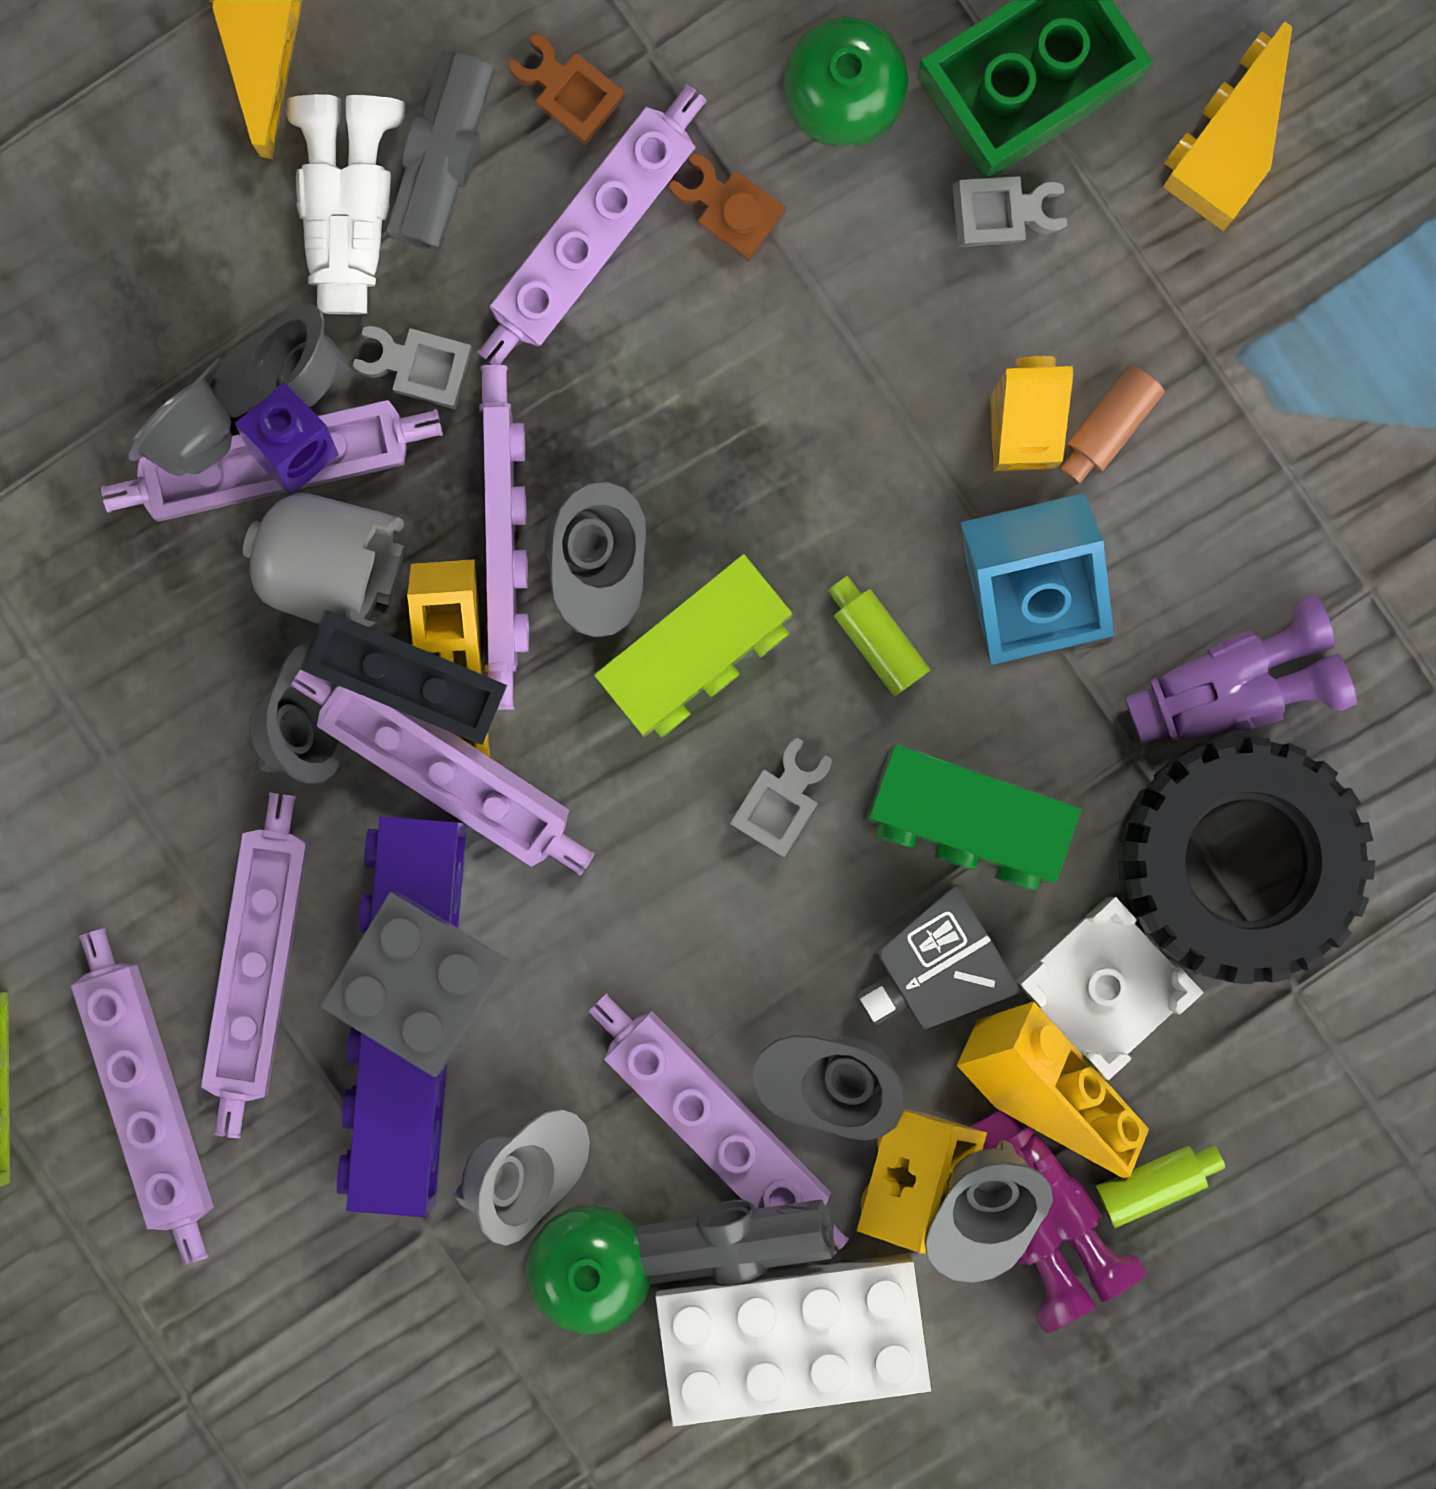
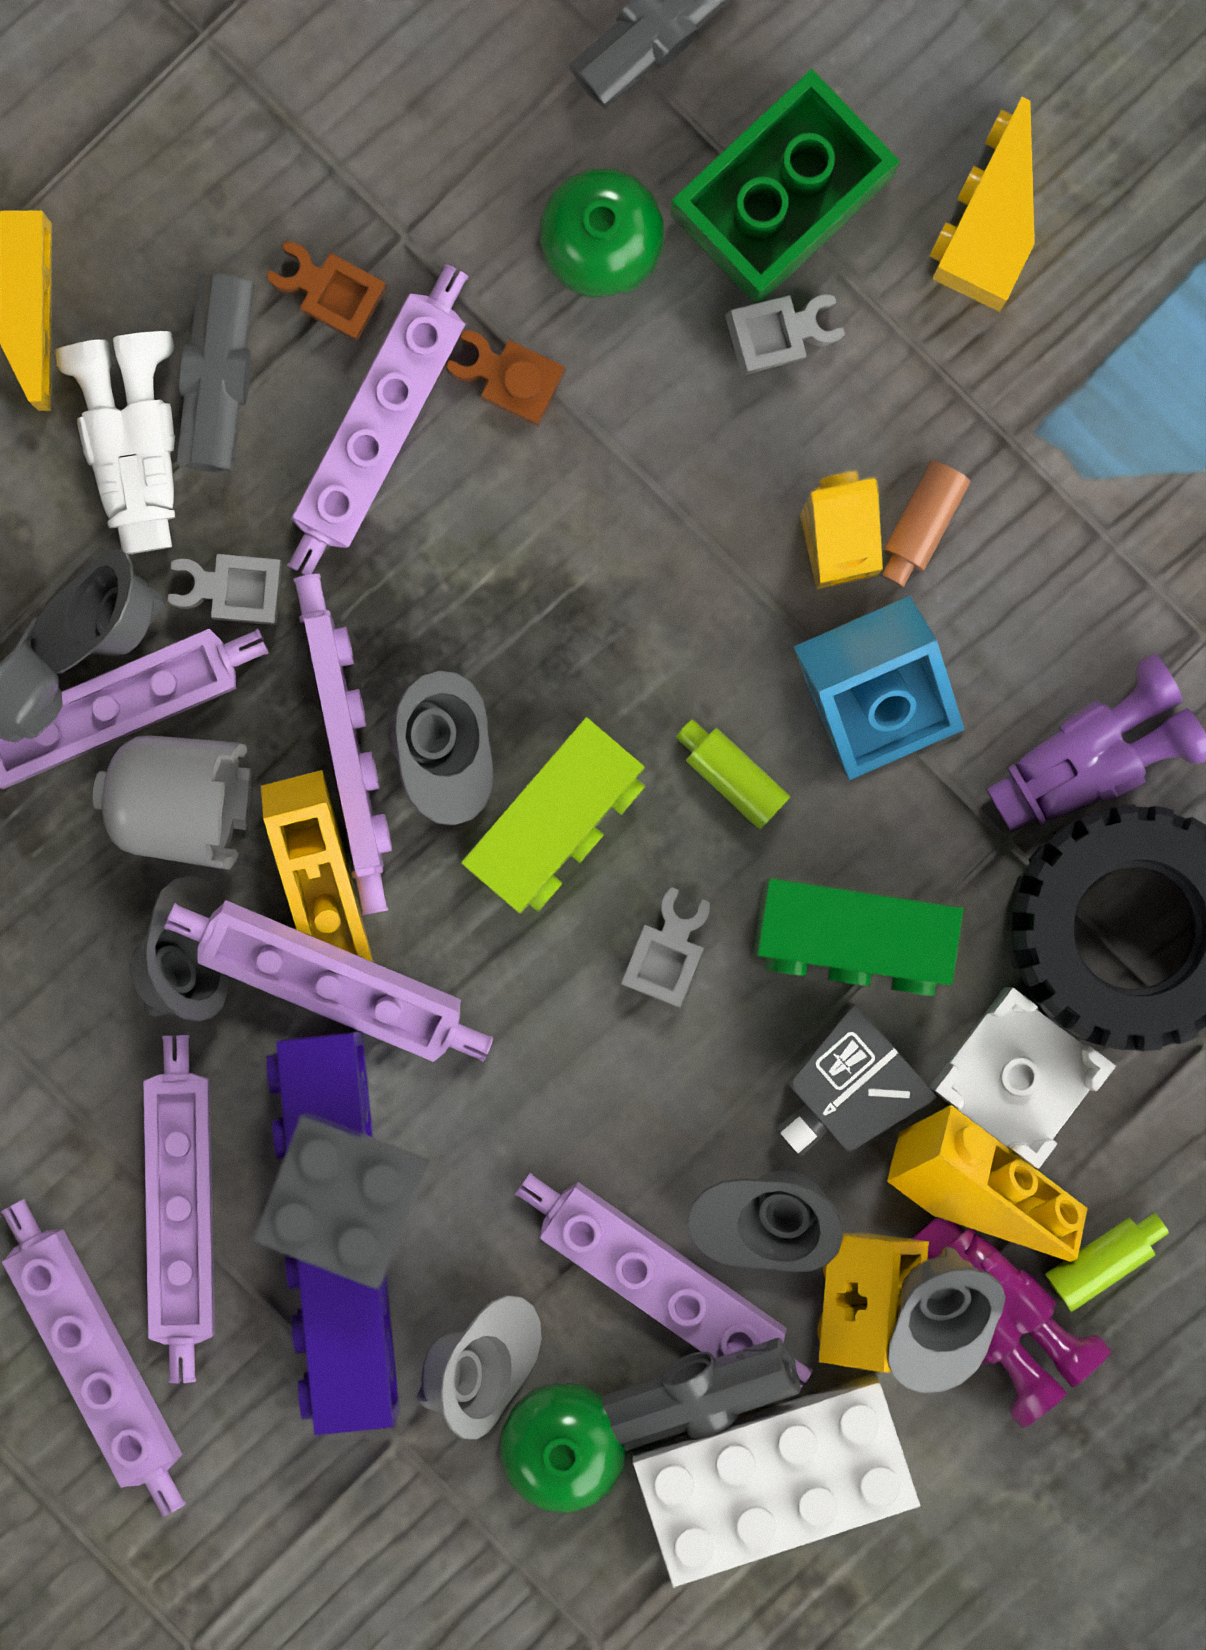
camera: 10 degrees left, 0 degrees up
dark purple brick [235,382,339,495] -> none
black plate [300,609,507,745] -> none

